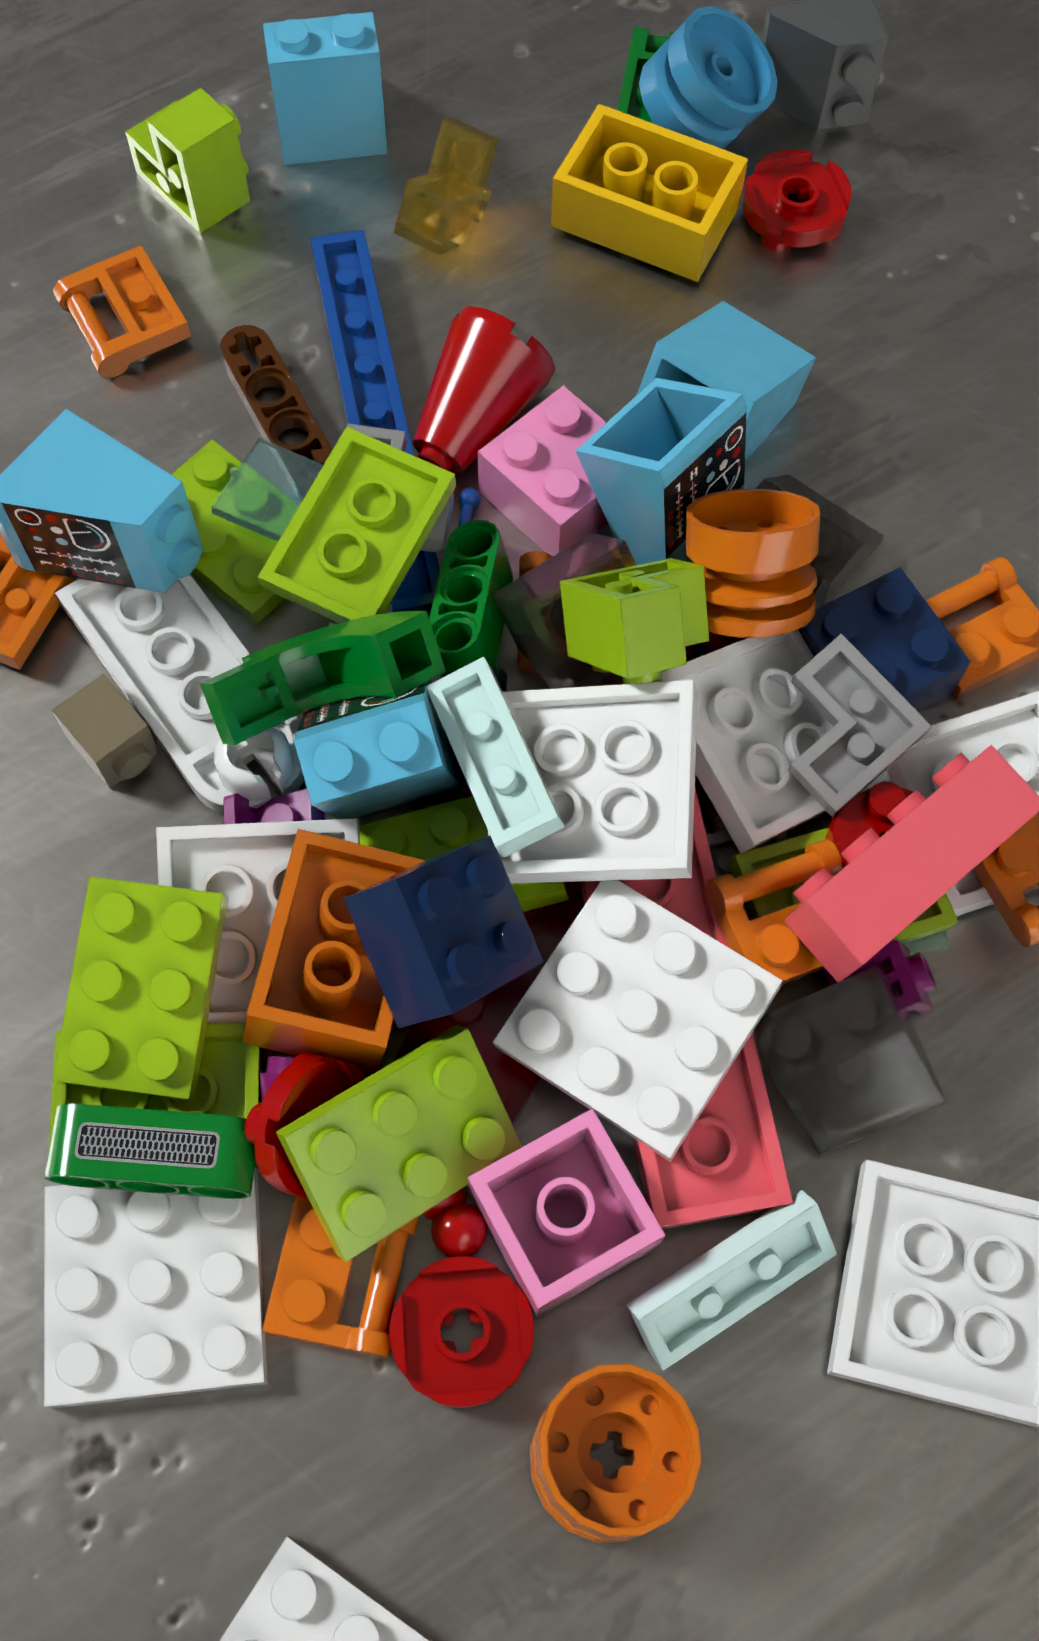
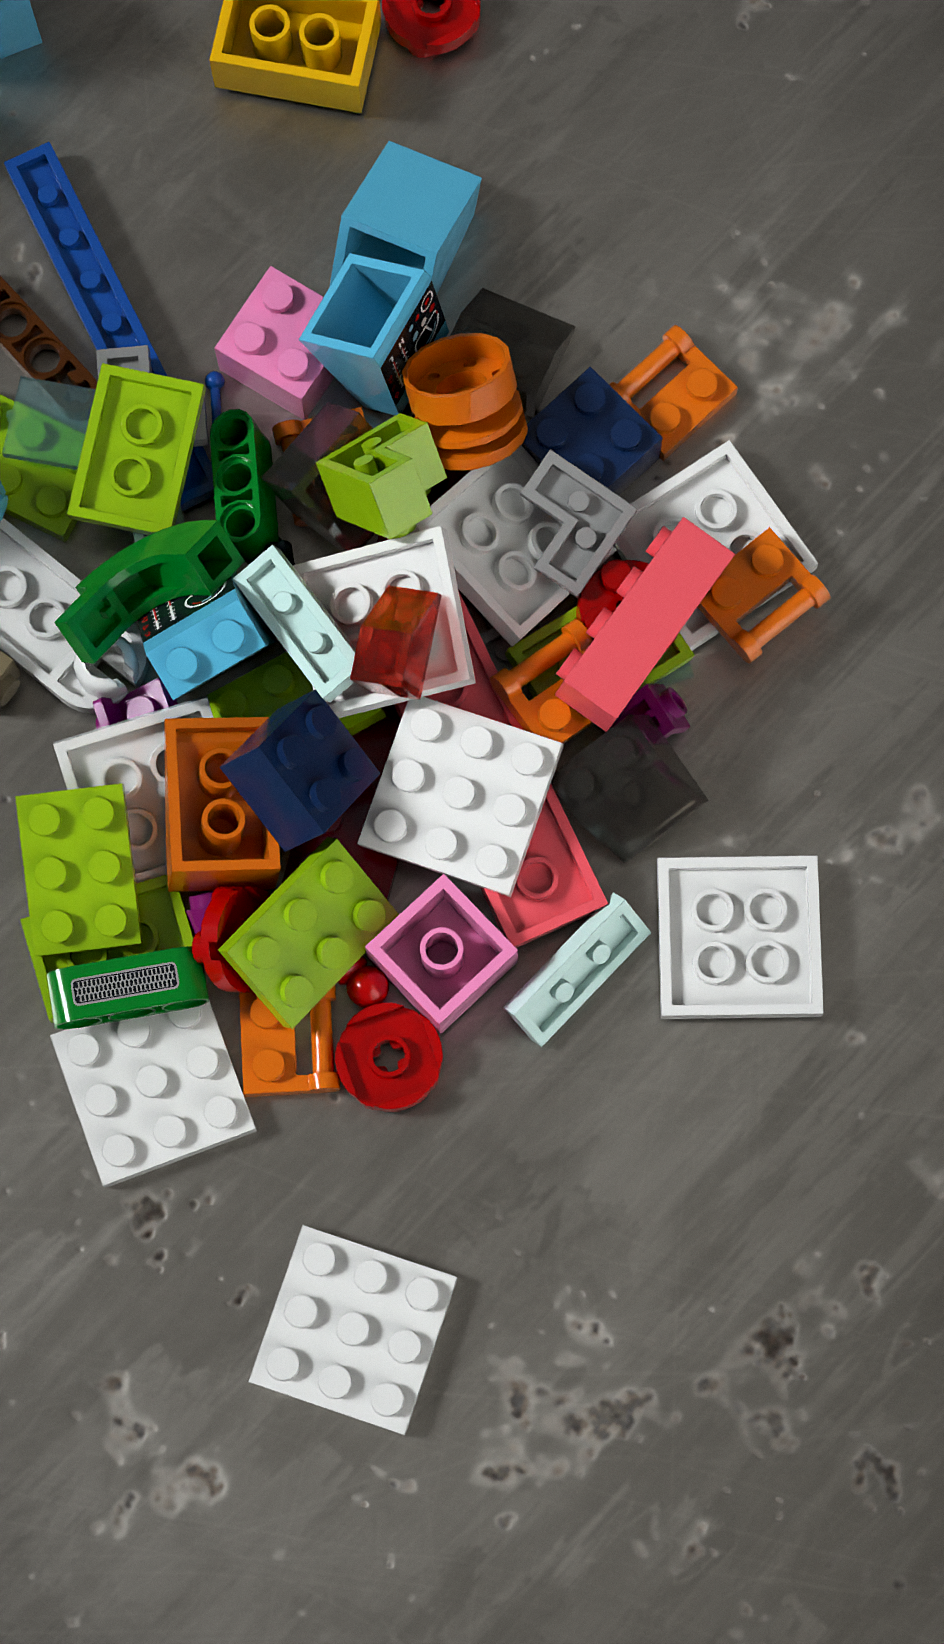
camera: 10 degrees left, 10 degrees up
clear yellow brick [394,117,499,255] -> none
red cone [413,306,556,474] -> none
orange wheel [530,1364,701,1543] -> none
none -> clear red slope [350,585,442,700]

